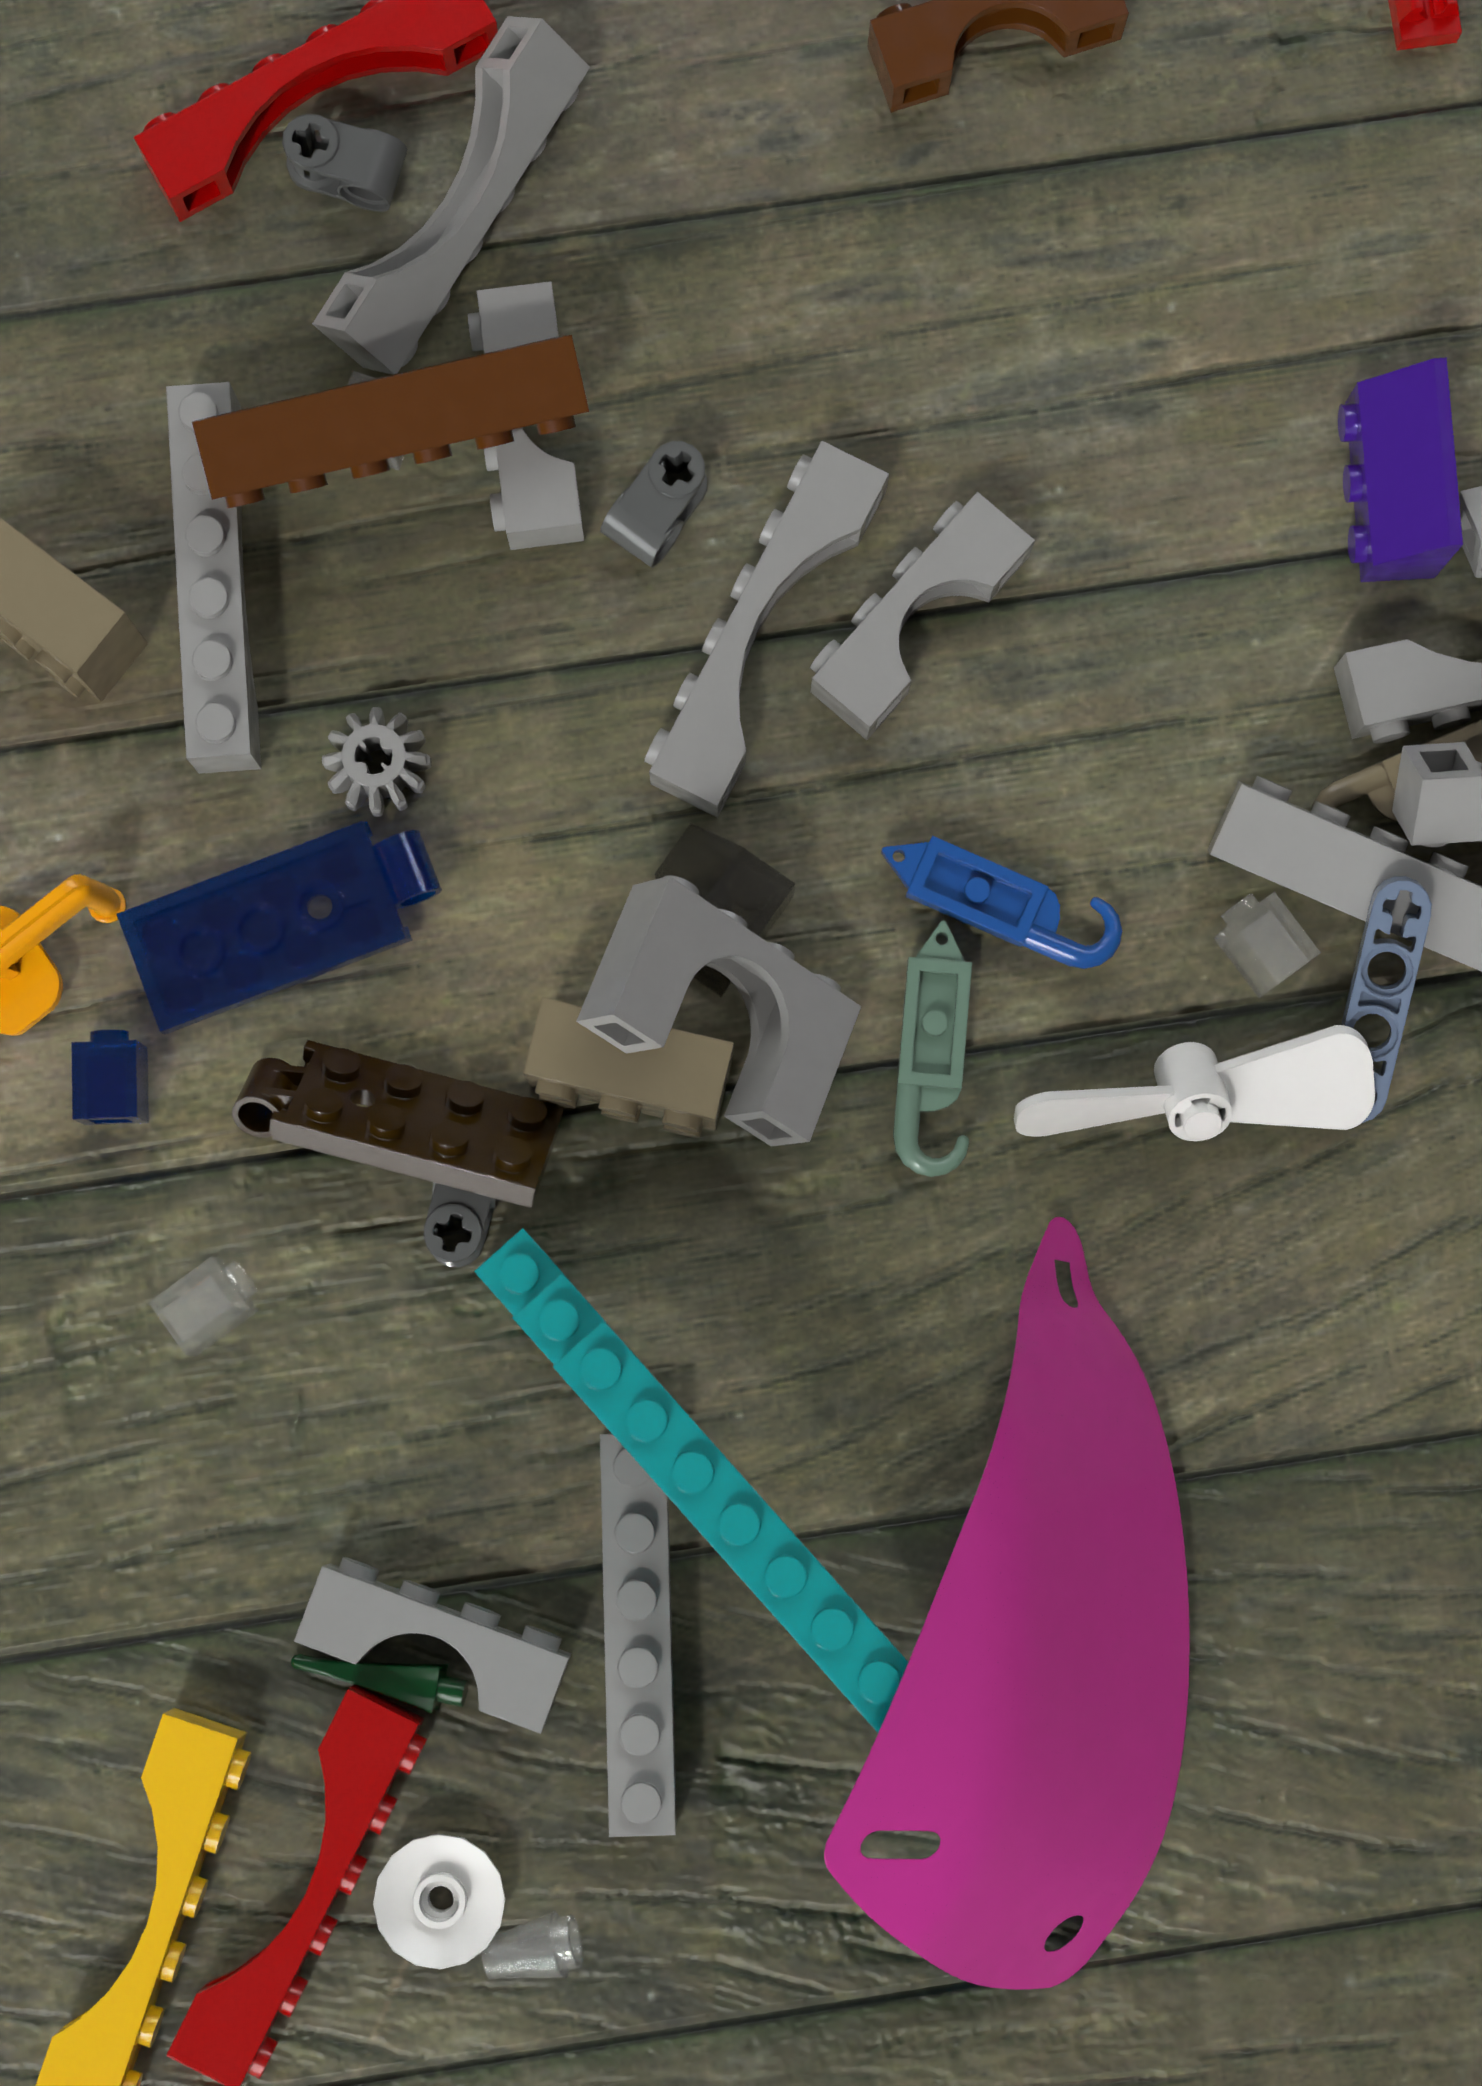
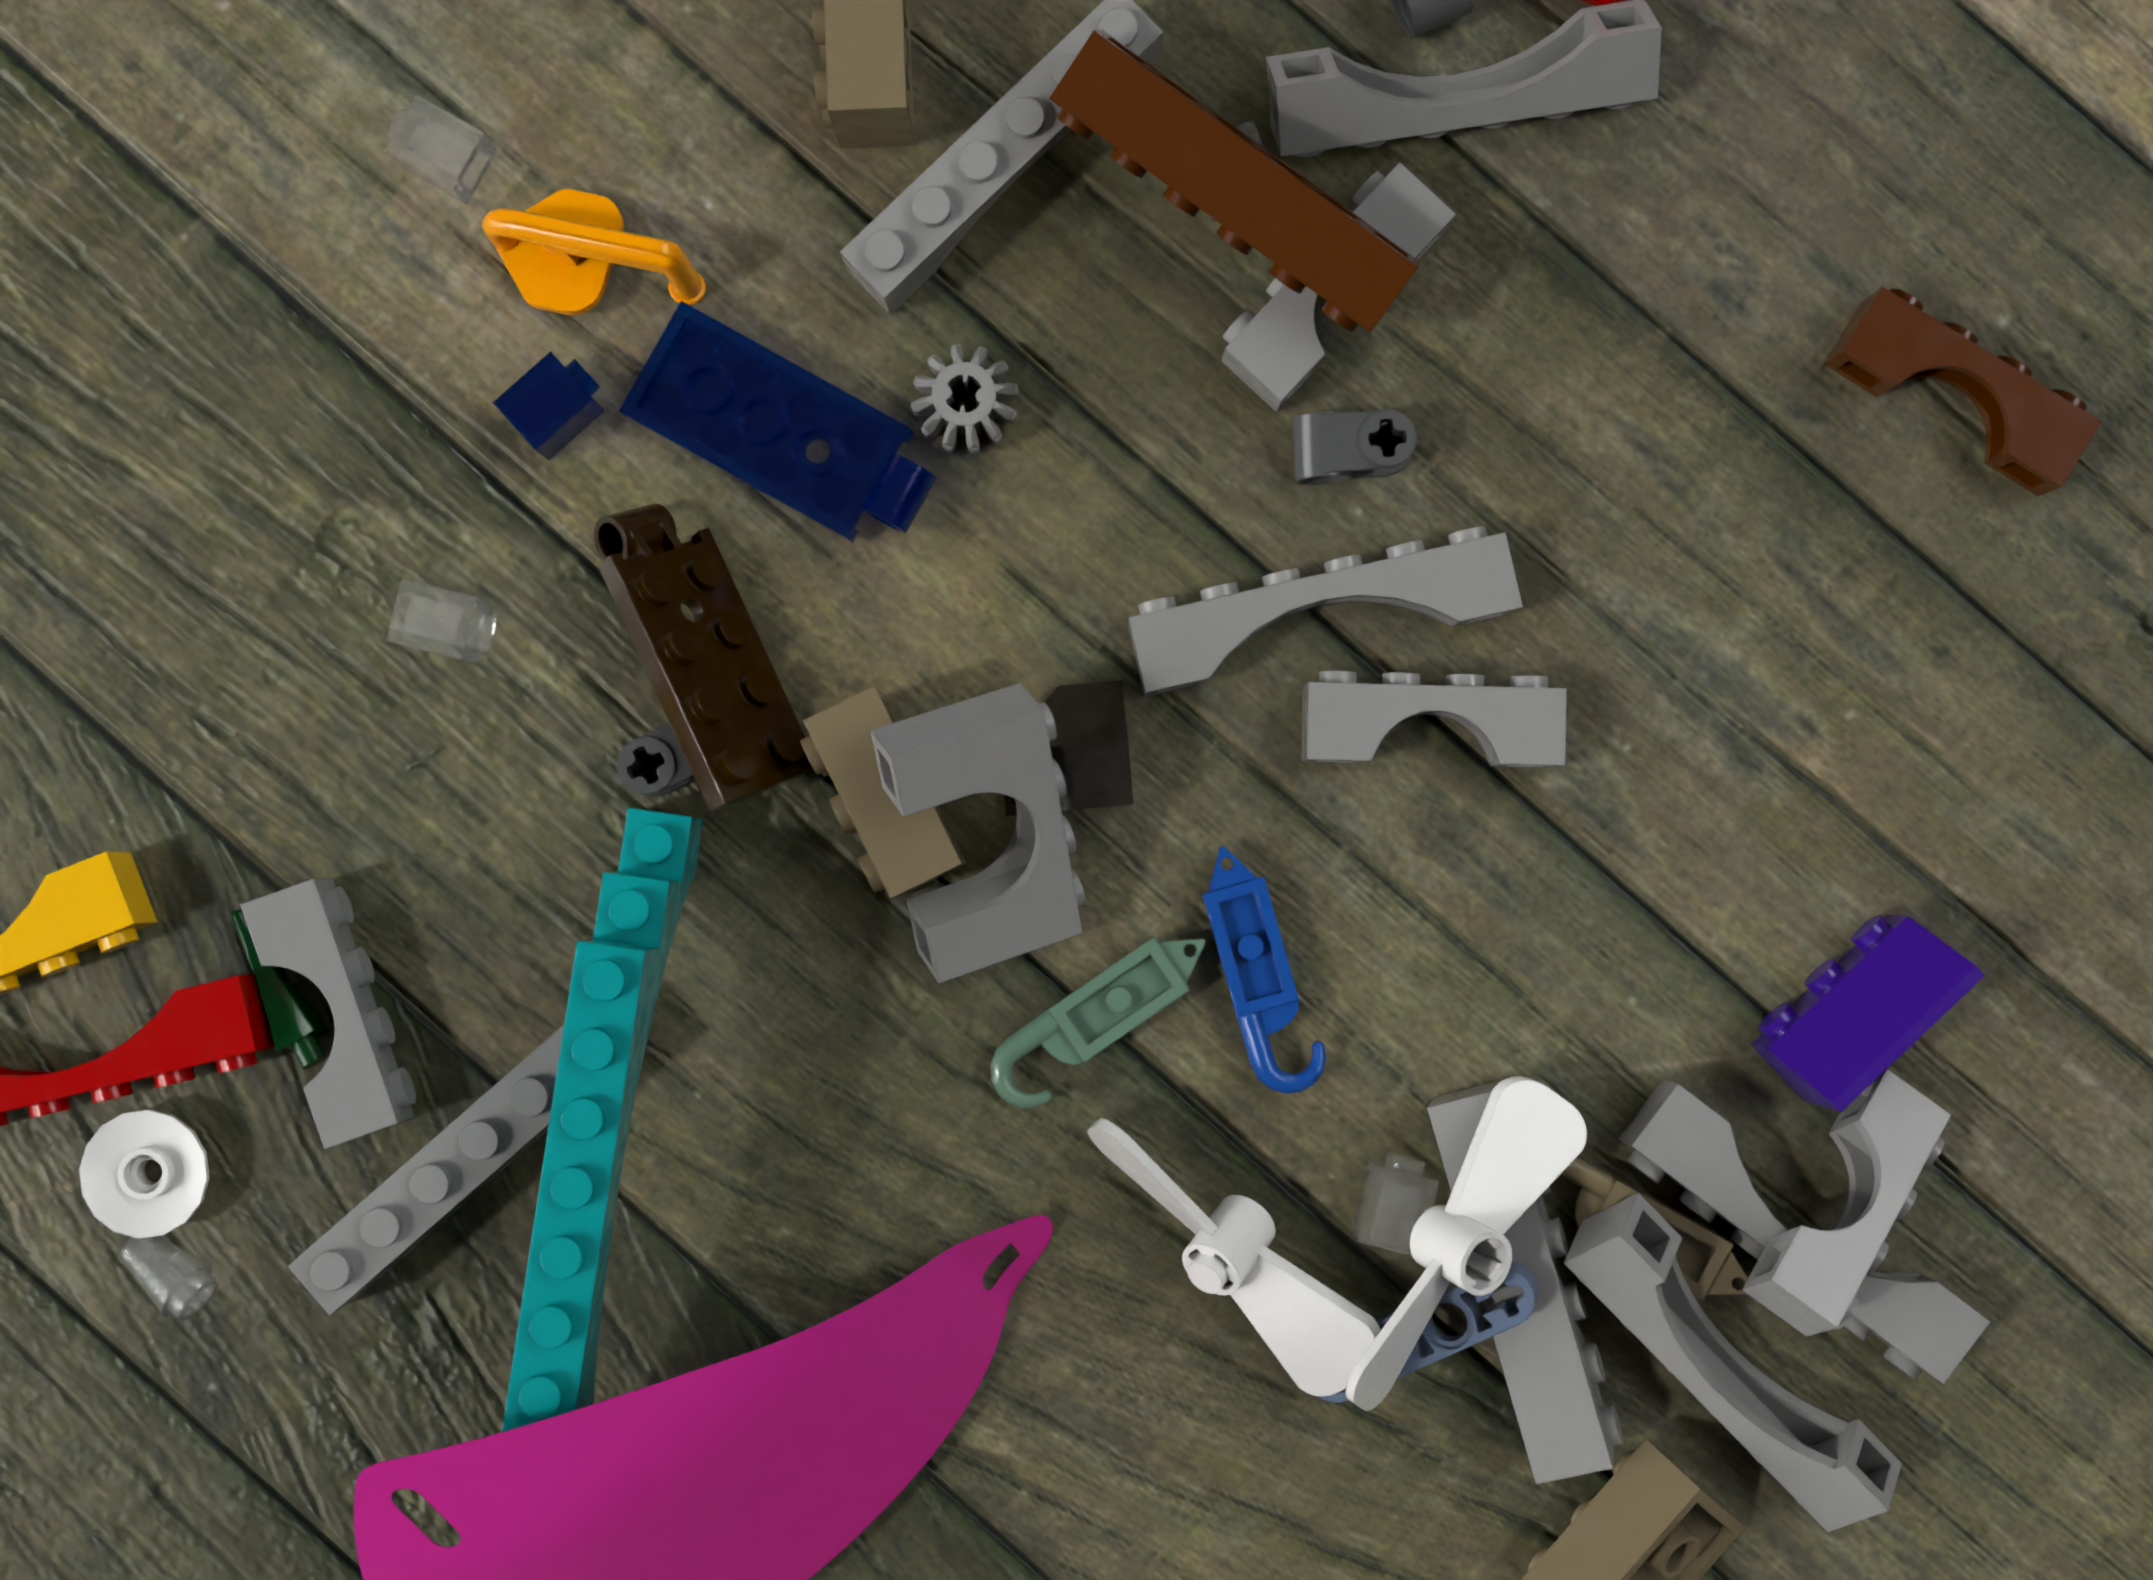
camera: 55 degrees right, 5 degrees up
none -> white piece [1346,1076,1587,1411]

